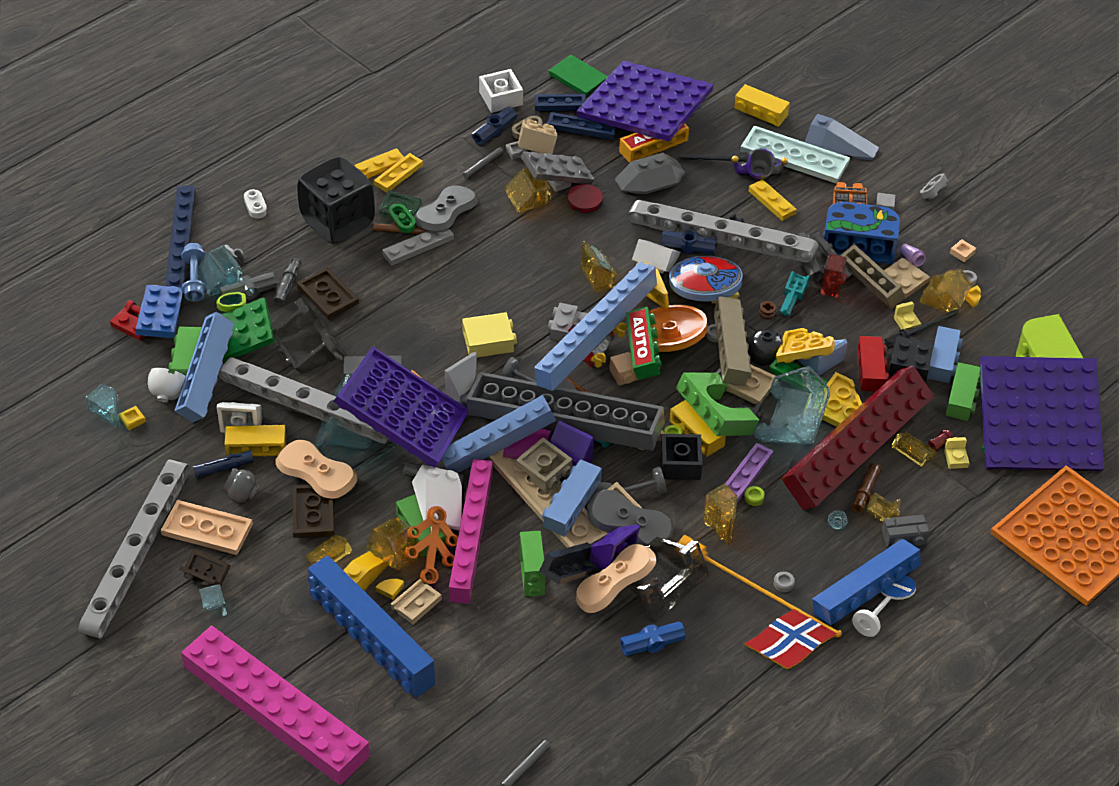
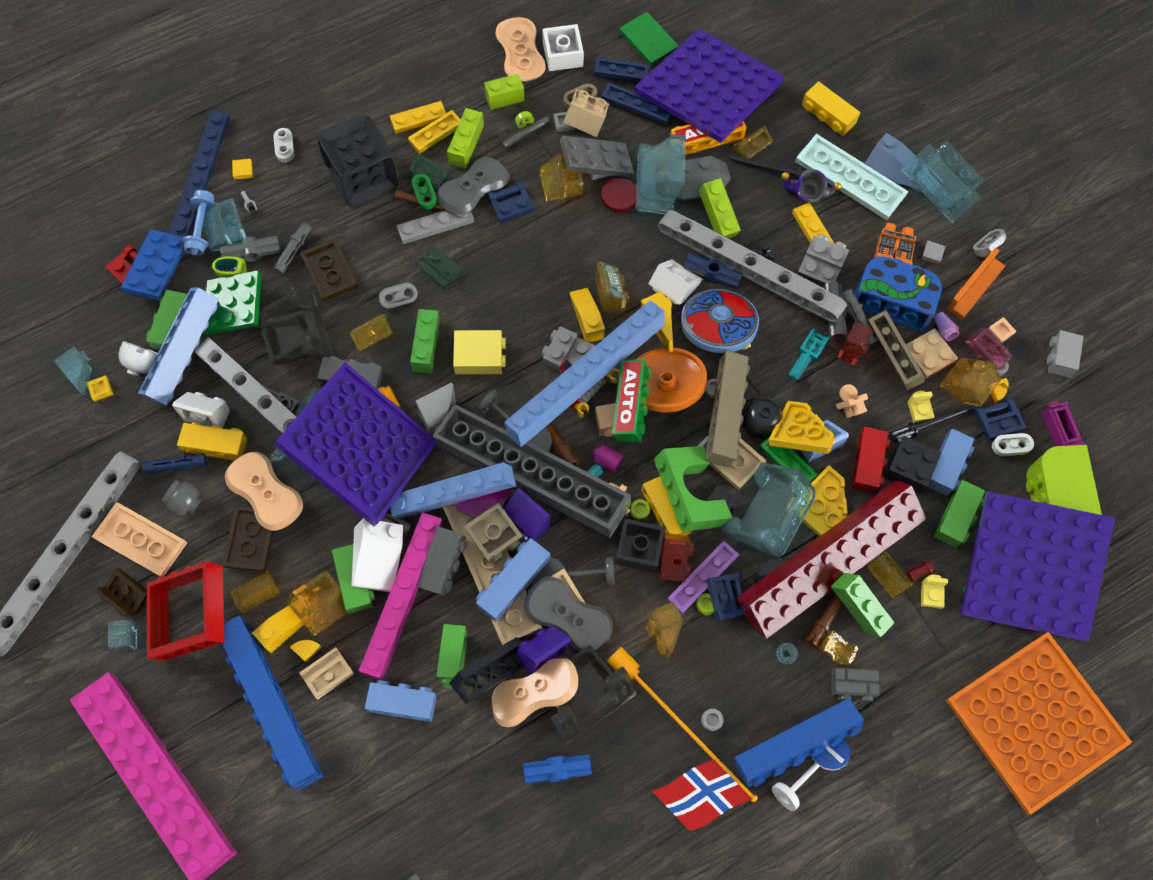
camera: 10 degrees right, 20 degrees up
orange plant [404,506,458,585] -> none
dark blue piece [472,106,517,146] -> none
reddish brown bush [759,301,776,319] -> none
none -> red window [147,561,225,661]
none -> yellow tile [232,159,253,180]
none -> clear yellow slope [349,314,392,351]
none -> medium blue brick [364,680,437,722]
none -> light grey plate [379,282,418,308]
none -> bright green brick [410,309,440,374]
none -> clear green plate [416,246,463,290]
none -> dark grey brick [416,526,467,597]
none -> lime brick [447,108,484,169]
none -> lime brick [484,73,524,110]
none -> dark blue plate [487,181,534,224]
none -> light nougat plate [496,17,546,82]
none -> lime tile [515,111,534,129]
none -> yellow slope [569,288,605,343]
none -> magenta brick [592,444,624,473]
none -> clear light blue windscreen [636,134,686,215]
none -> clear red brick [659,533,694,582]
none -> lime brick [699,178,741,239]
none -> dark blue plate [706,572,746,621]
none -> clear yellow slope [733,126,773,159]
none -> light grey plate [798,234,849,284]
none -> bright green brick [831,573,894,637]
none -> light nougat hips [836,385,868,418]
none -> clear light blue windscreen [901,140,985,223]
none -> orange fence [947,248,1005,320]
none -> clear pink slope [965,327,1013,369]
none -> dark blue plate [973,398,1027,441]
none -> white plate [992,433,1034,456]
none -> magenta window [1042,401,1086,447]
none -> light grey brick [1046,330,1084,378]

